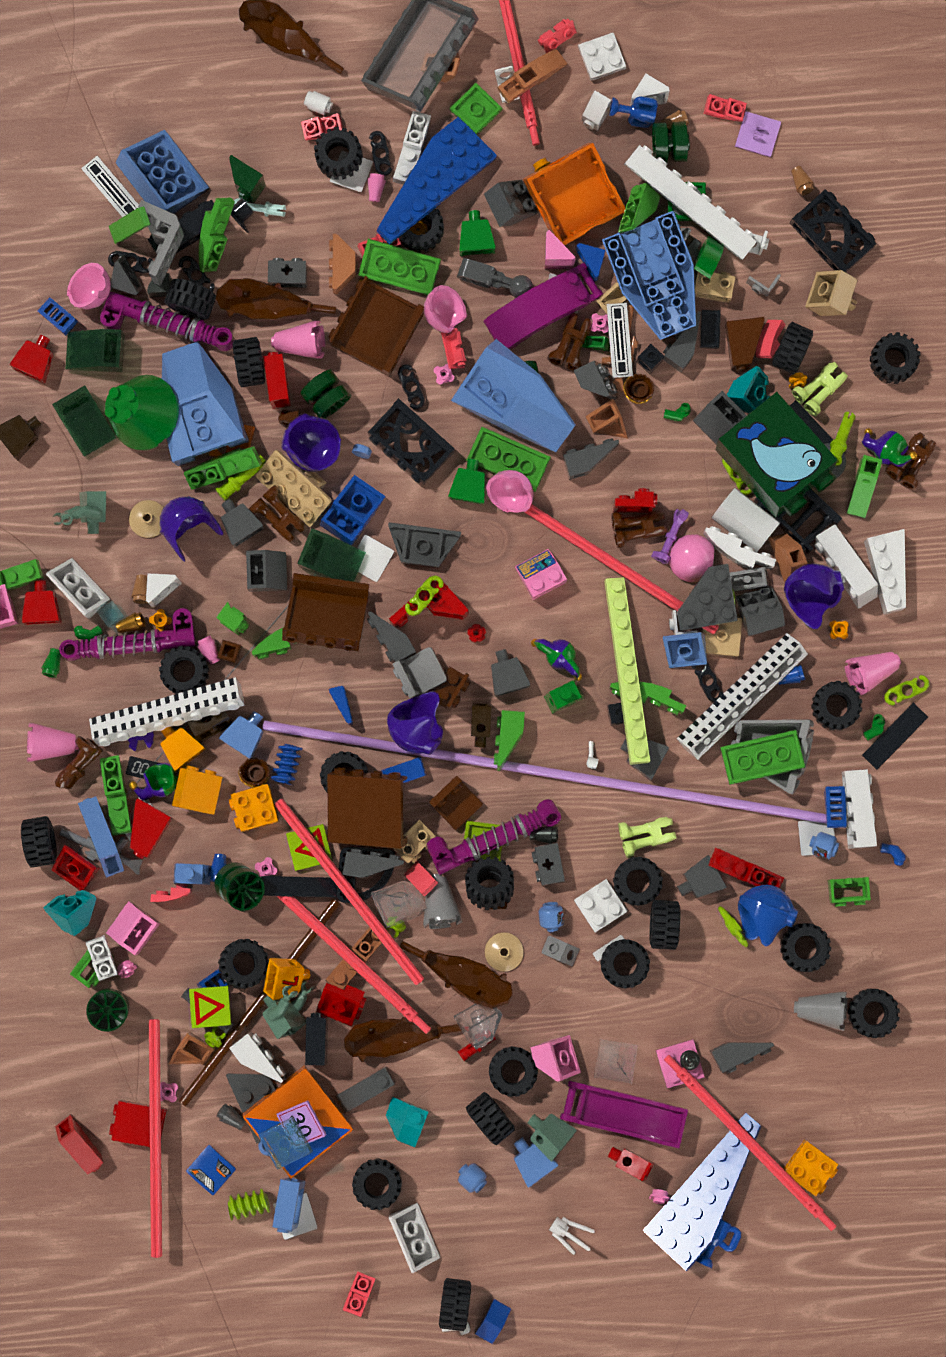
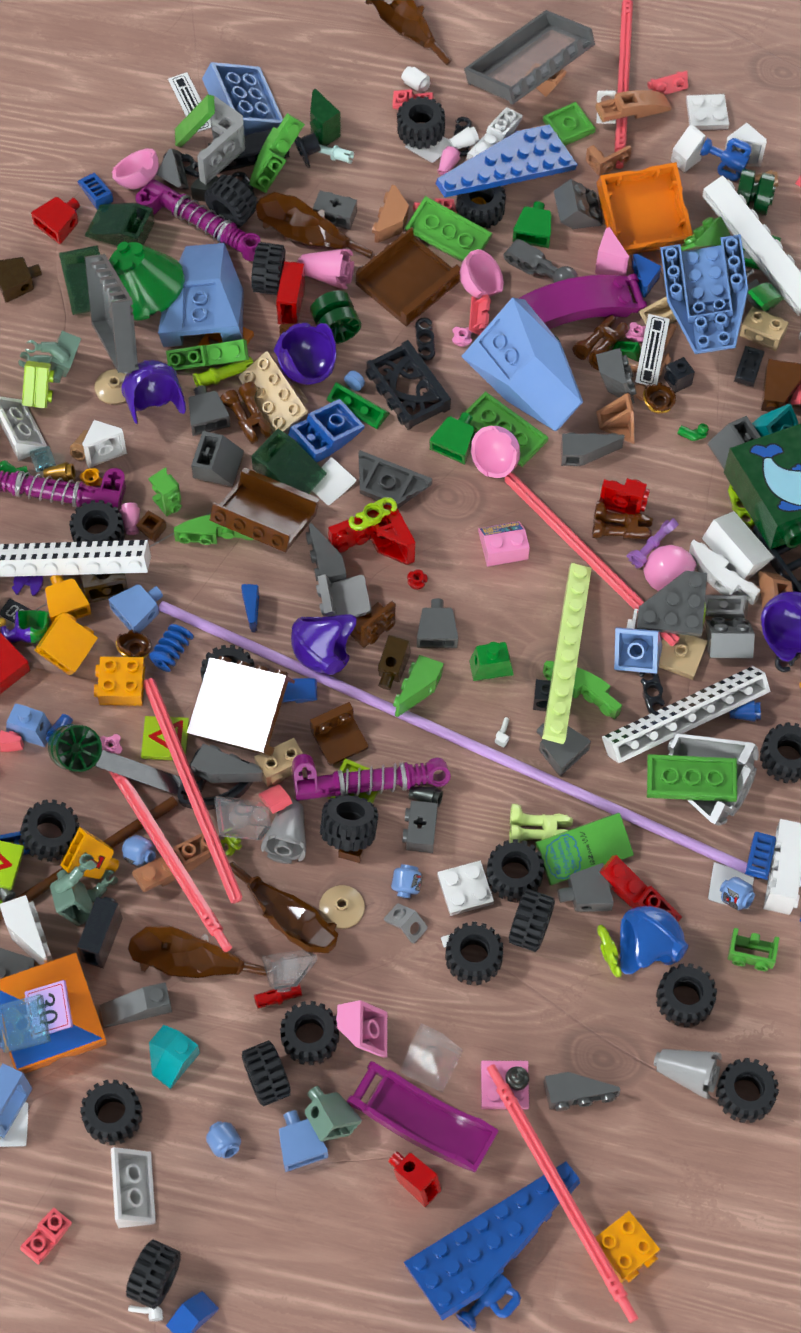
camera: 15 degrees right, 20 degrees down
red plate [316,983,367,1026] -> none
piece [531,639,582,681] -> none
white plant [549,1217,595,1255] -> none
bright pink plate [649,1189,670,1204] -> none
dark grey slope [663,311,701,373] -> none
none -> brick [22,361,55,408]
none -> dark grey window [85,254,139,374]
none -> medium blue head [122,835,156,868]
none -> green slope [326,382,390,429]
none -> white cone [449,126,479,149]
none -> bright green tile [535,813,634,885]
none -> nougat bracket [586,145,632,176]

